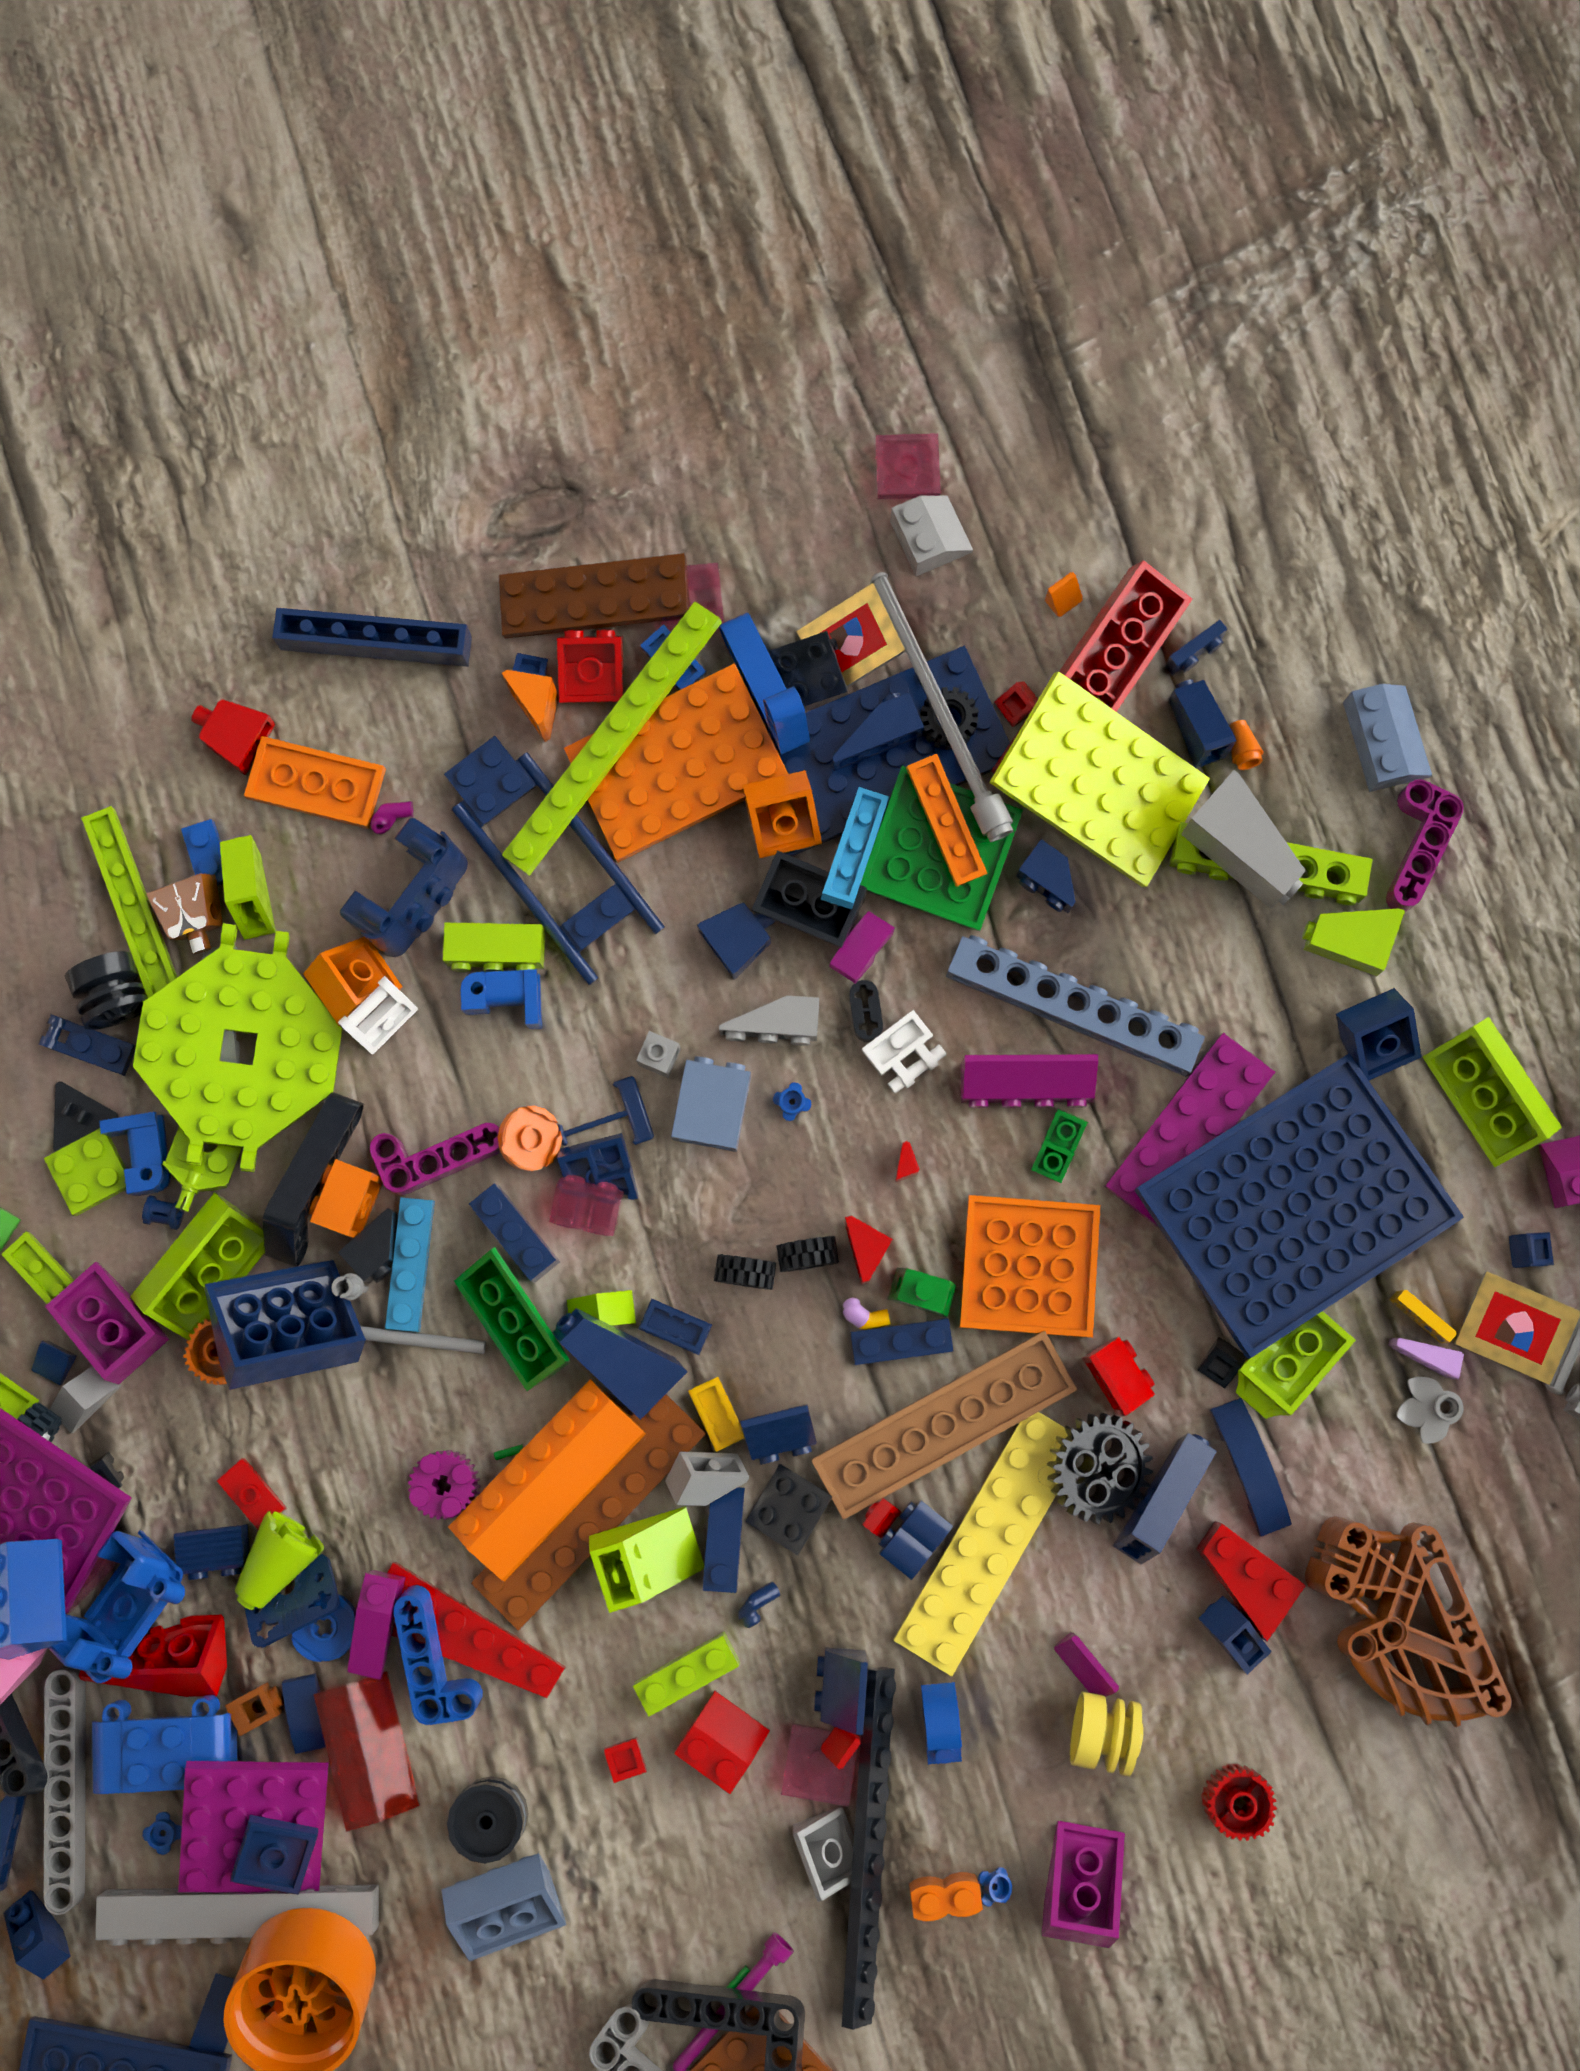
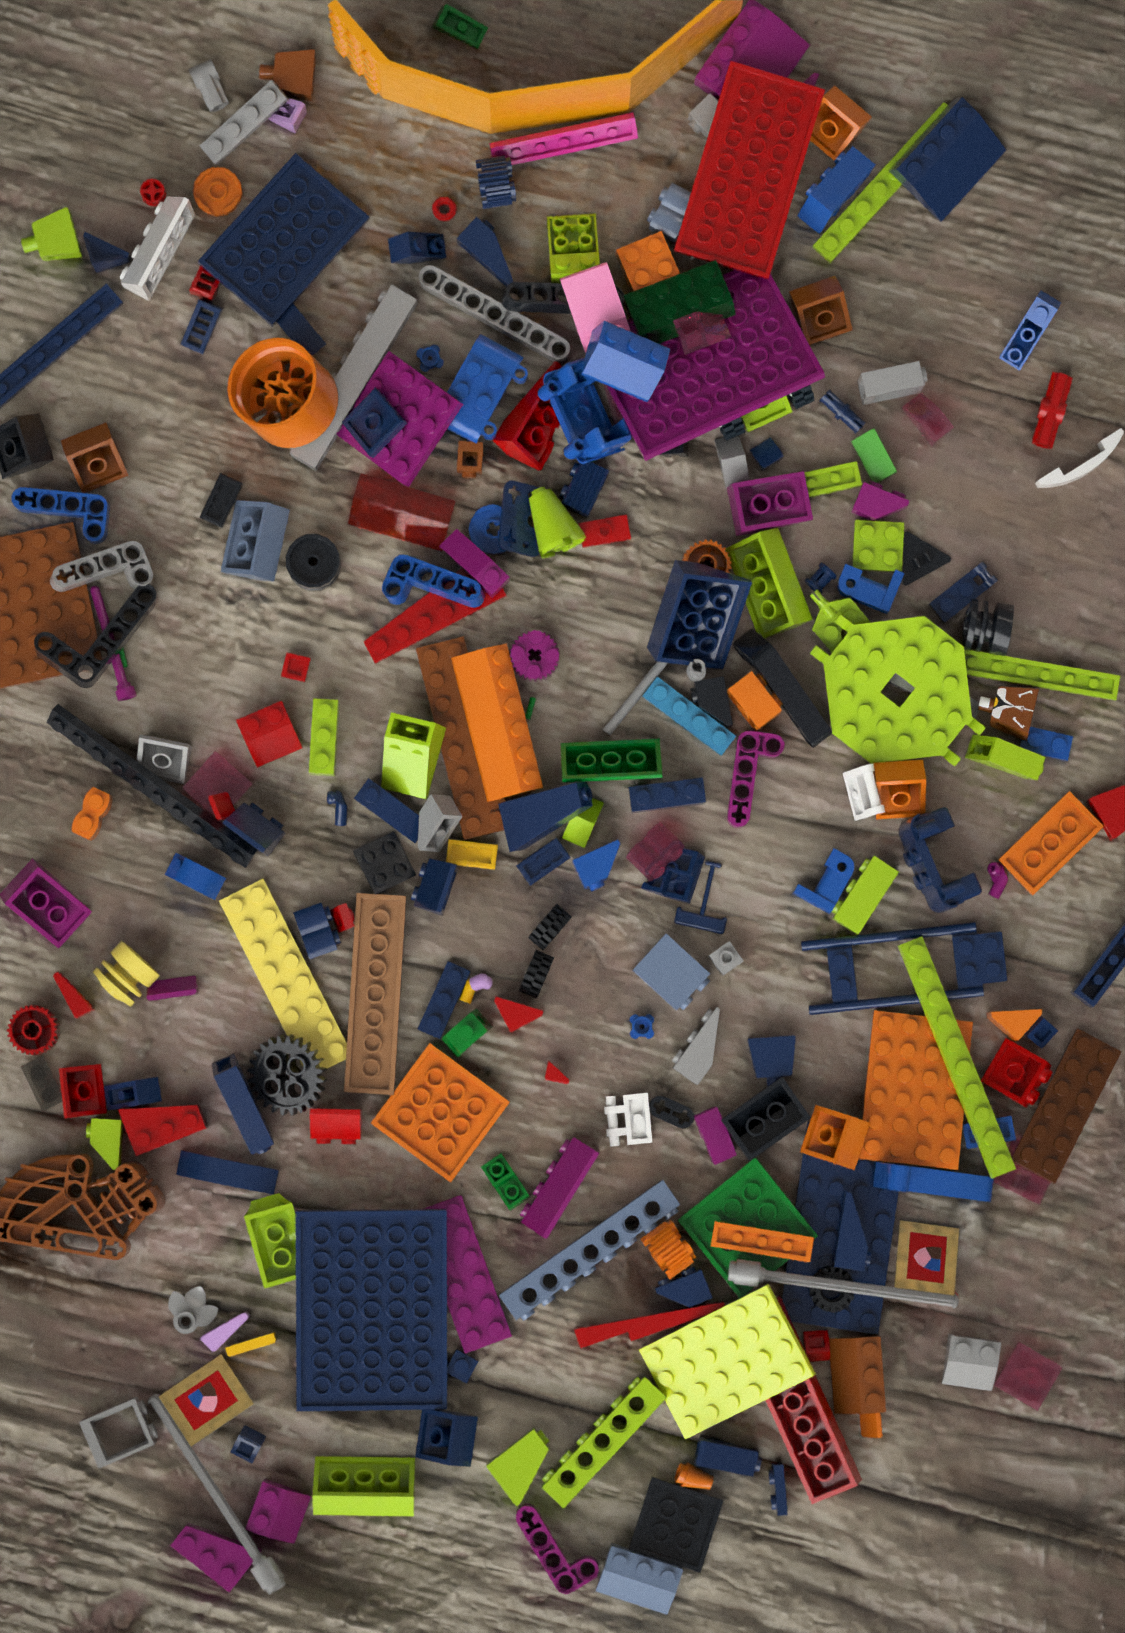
camera: 115 degrees right, 5 degrees up
dark blue slope [282,1673,330,1754] -> none
tile [497,1106,562,1171] -> none
black hinge [769,631,848,706] -> none
dark azure plate [821,787,889,909] -> none
blue plate [978,1867,1012,1907] -> none
light grey slope [1181,770,1306,909] -> none
black slope [1197,1337,1246,1389] -> none
none -> clear smoke plate [21,1056,62,1112]
none -> red slope [53,972,95,1019]
none -> red slope [59,1064,107,1118]
none -> lime slope [86,1118,124,1170]
none -> black plate [200,473,243,529]
none -> dark blue plate [447,1349,478,1384]
none -> blue slope [572,840,620,892]
none -> red slope [574,1301,725,1349]
none -> black plate [629,1476,724,1573]
none -> orange brick [641,1220,696,1279]
none -> dark orange slope [829,1335,886,1414]
none -> magenta slope [851,481,909,521]

